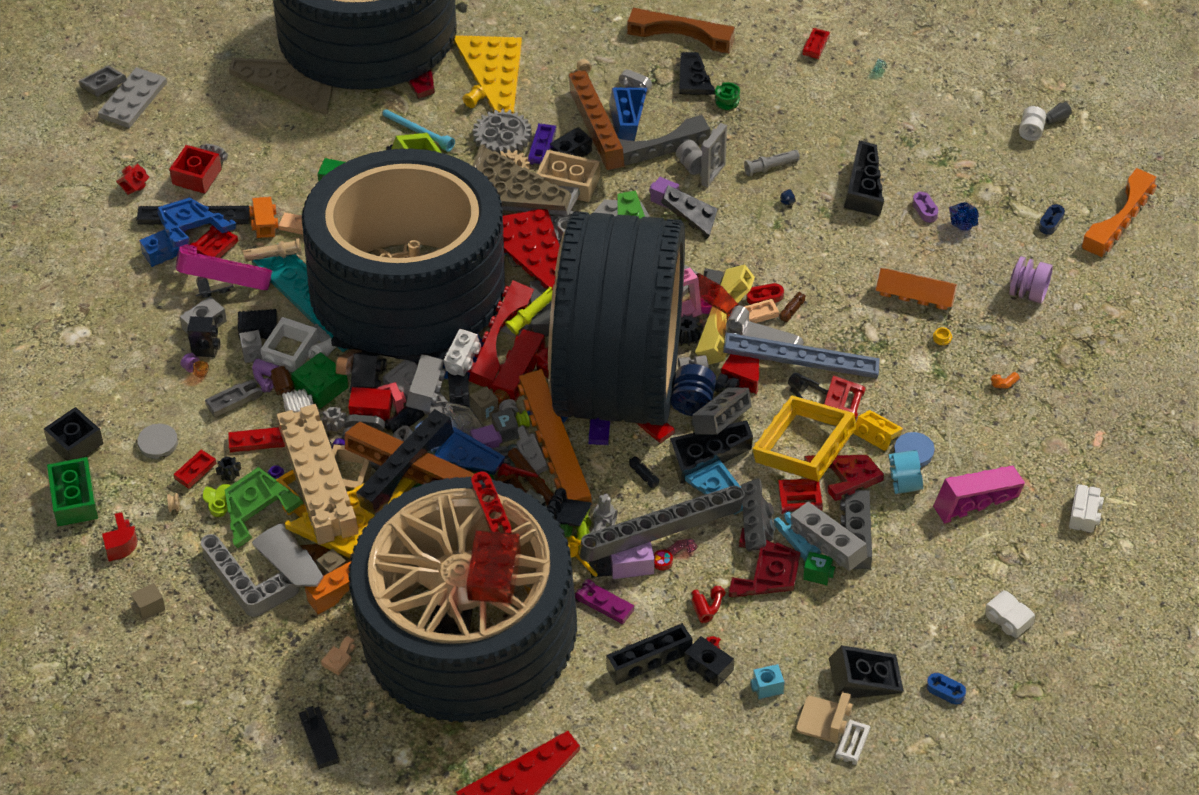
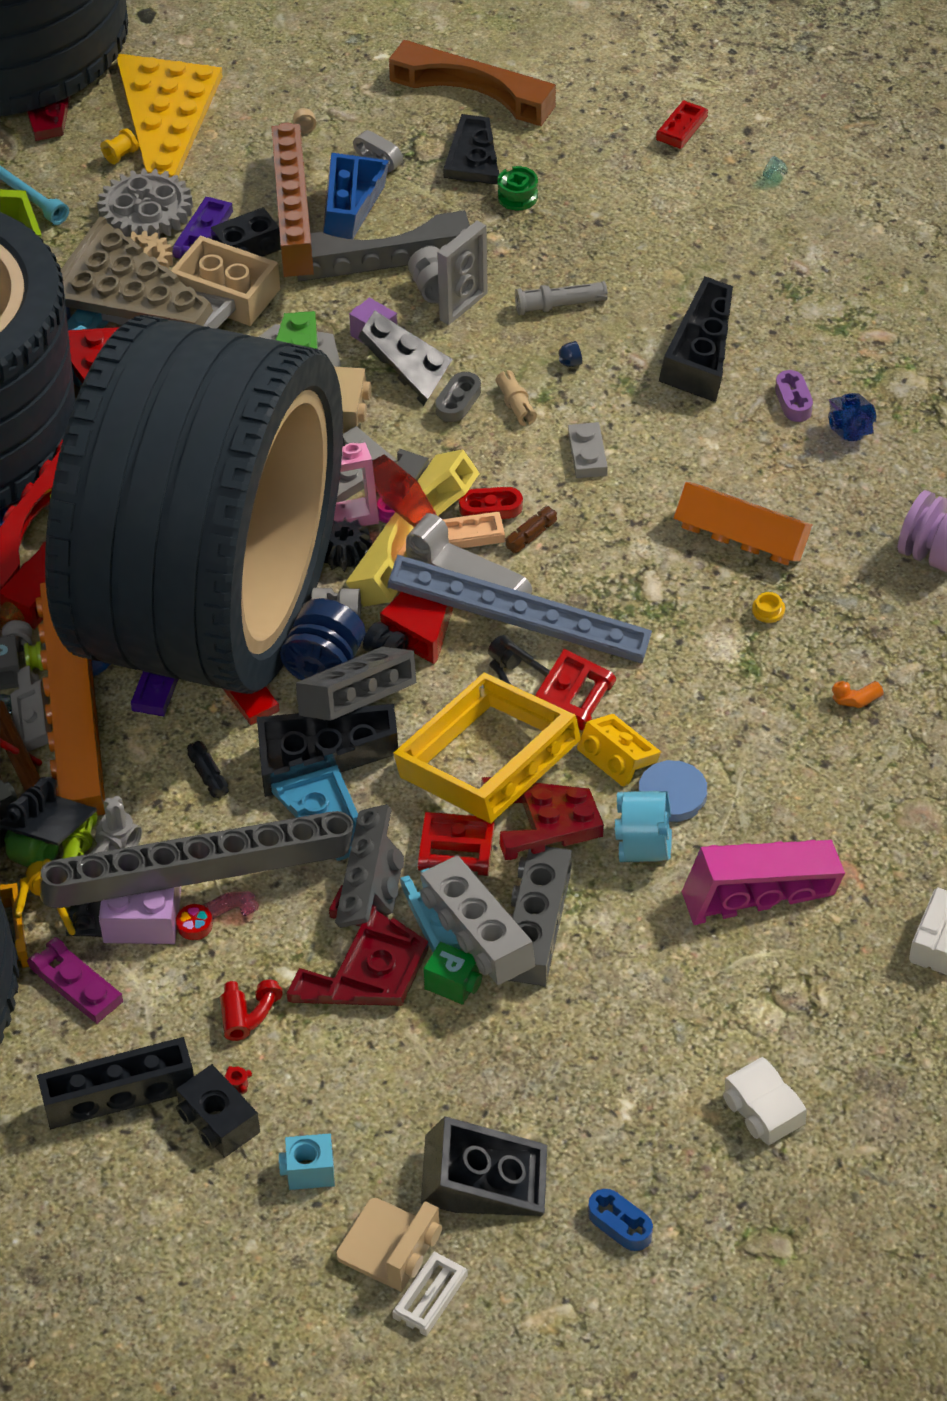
camera: 10 degrees right, 0 degrees up
none -> dark grey plate [436,372,481,422]
none -> tan pin [495,370,537,426]
none -> light grey plate [568,422,608,478]

